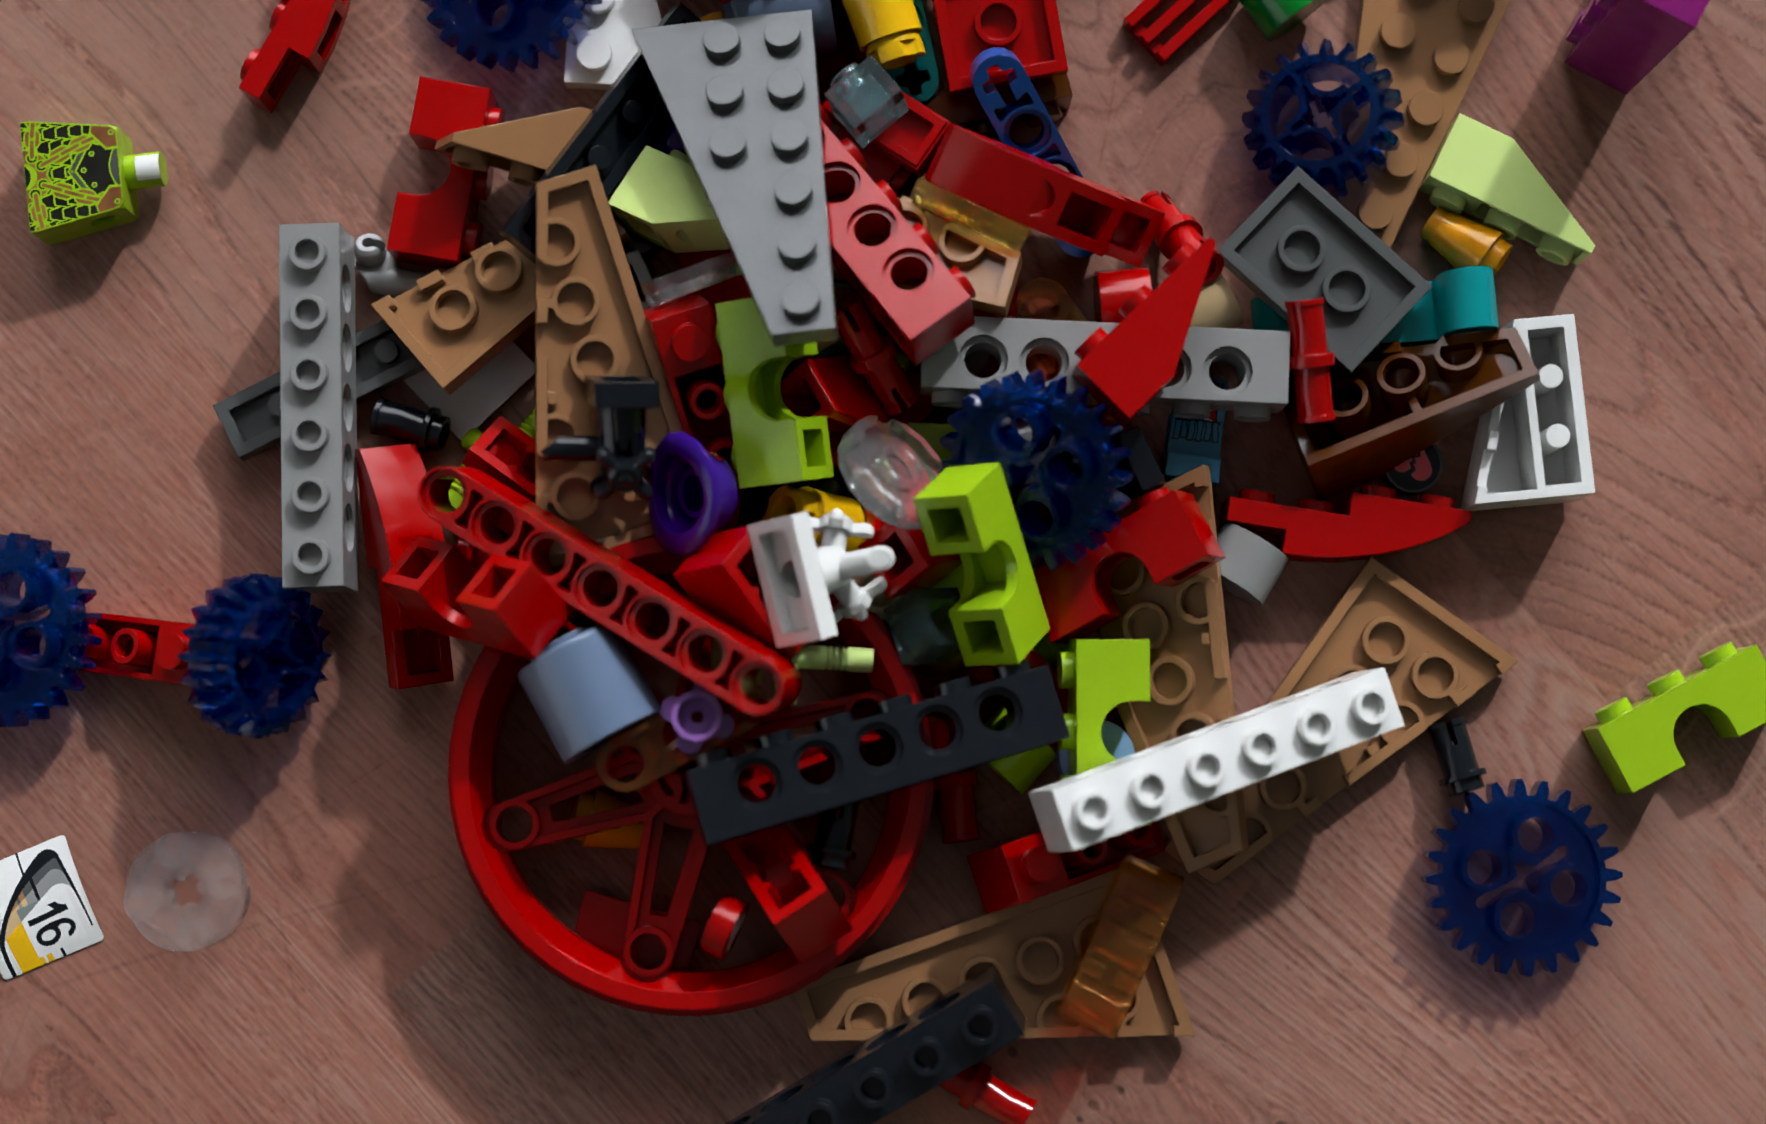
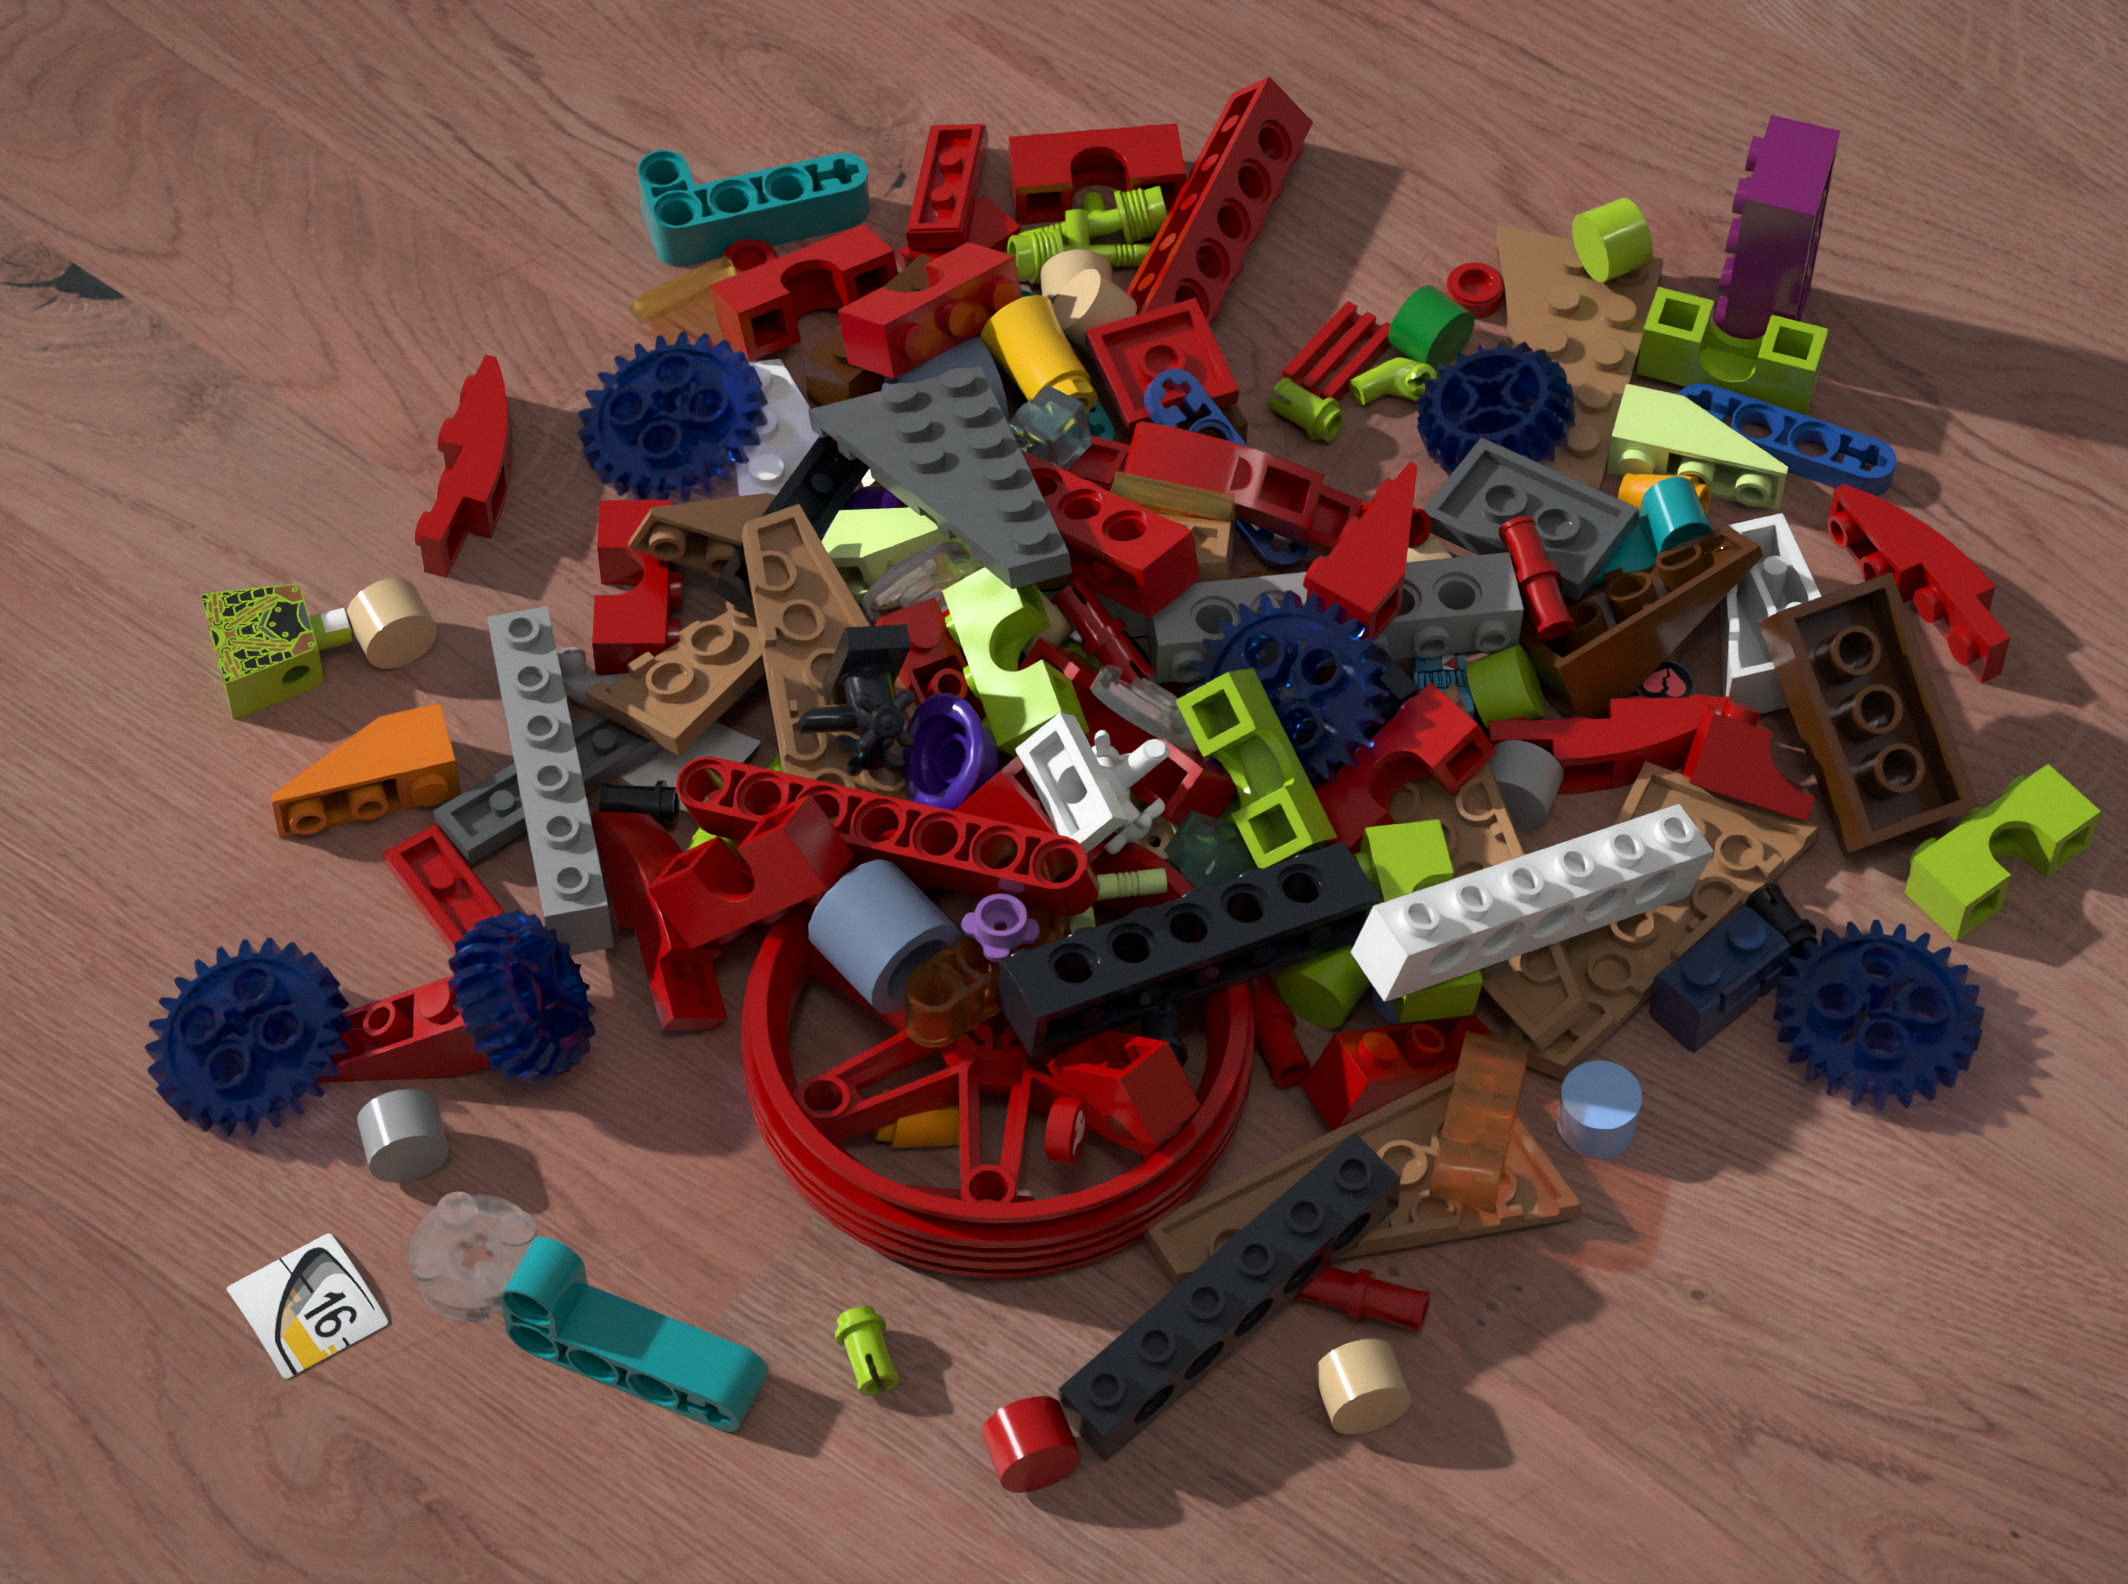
camera: 10 degrees left, 30 degrees down
none -> orange slope [270,703,461,838]
none -> tan piece [346,578,437,669]
none -> light grey piece [357,1089,449,1182]
none -> red tile [383,824,537,989]
none -> teal beam [501,1237,769,1432]
none -> lime pin [835,1306,900,1396]
none -> lime pin [1267,377,1345,442]
none -> lime arm [1349,357,1439,406]
none -> lime piece [1466,644,1545,729]
none -> light blue piece [1556,1061,1642,1159]
none -> lime arch [1637,287,1829,416]
none -> dark blue brick [1649,906,1790,1052]
none -> blue beam [1678,383,1897,496]
none -> red arch [1681,700,1815,822]
none -> reddish brown brick [1758,572,1979,855]
none -> red slope [1827,484,2010,684]

